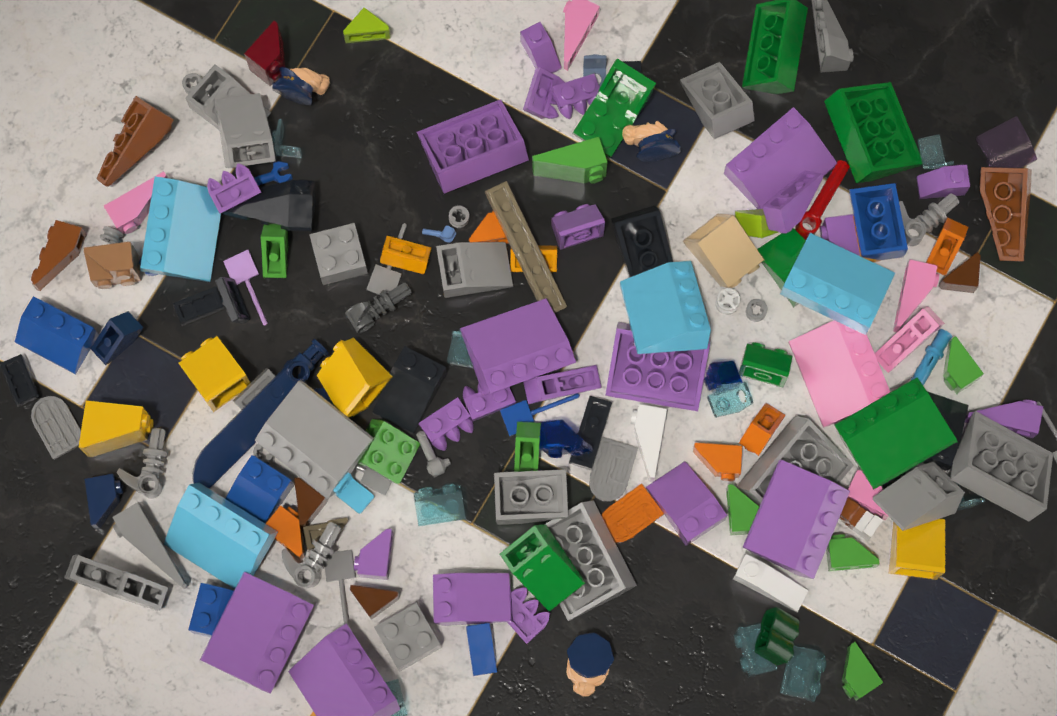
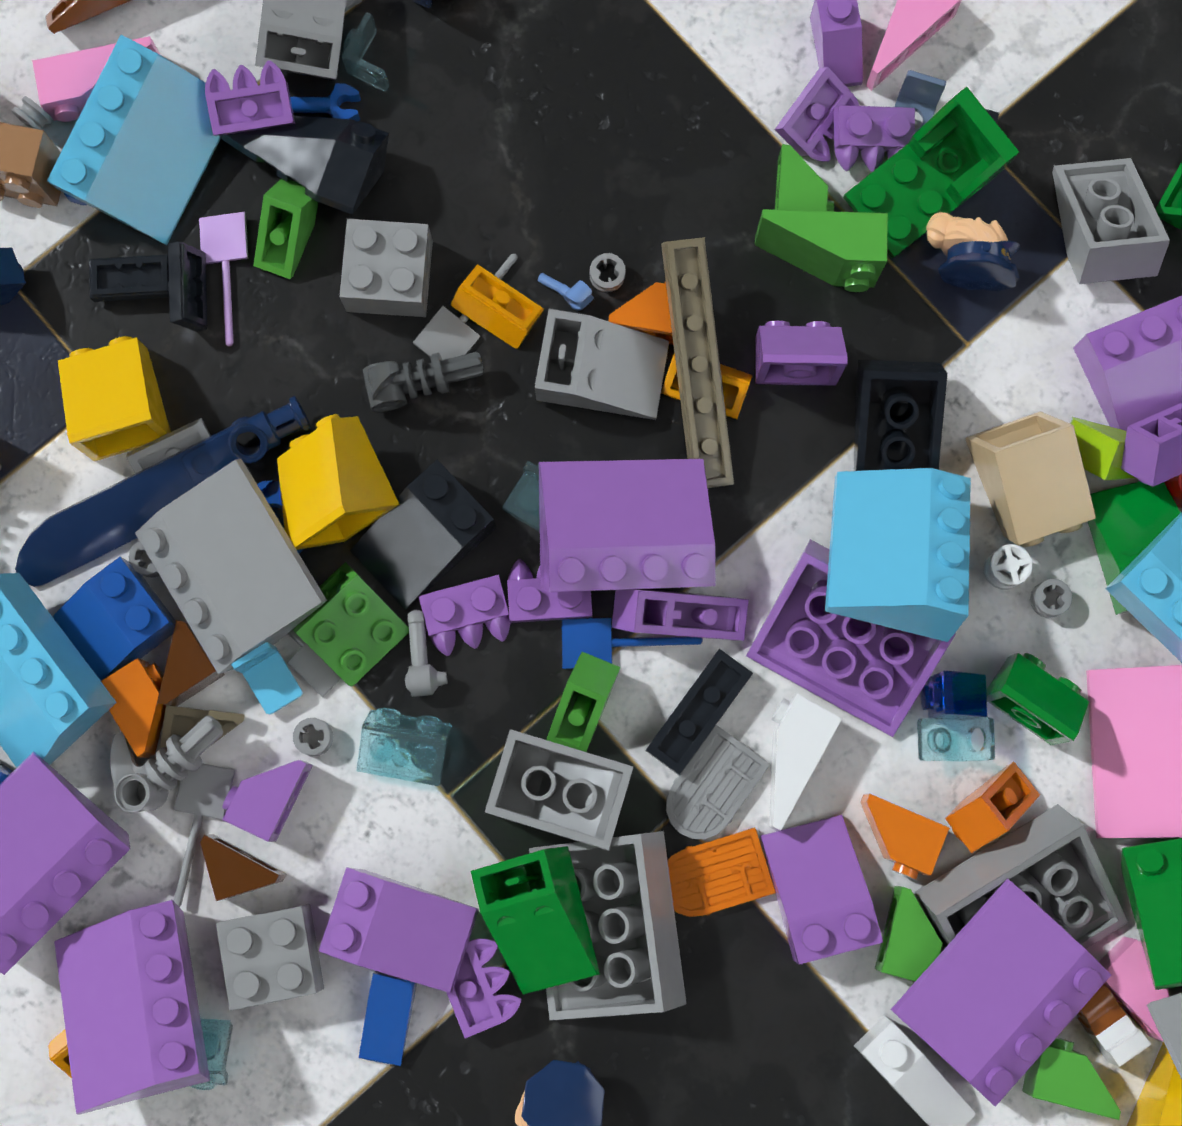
camera: 20 degrees right, 5 degrees up
medium lavender slope [417,99,529,193] -> none
clear blue slope [539,420,593,458] -> none
none -> light grey bush [293,718,333,756]
none -> bright green slope [775,144,834,212]

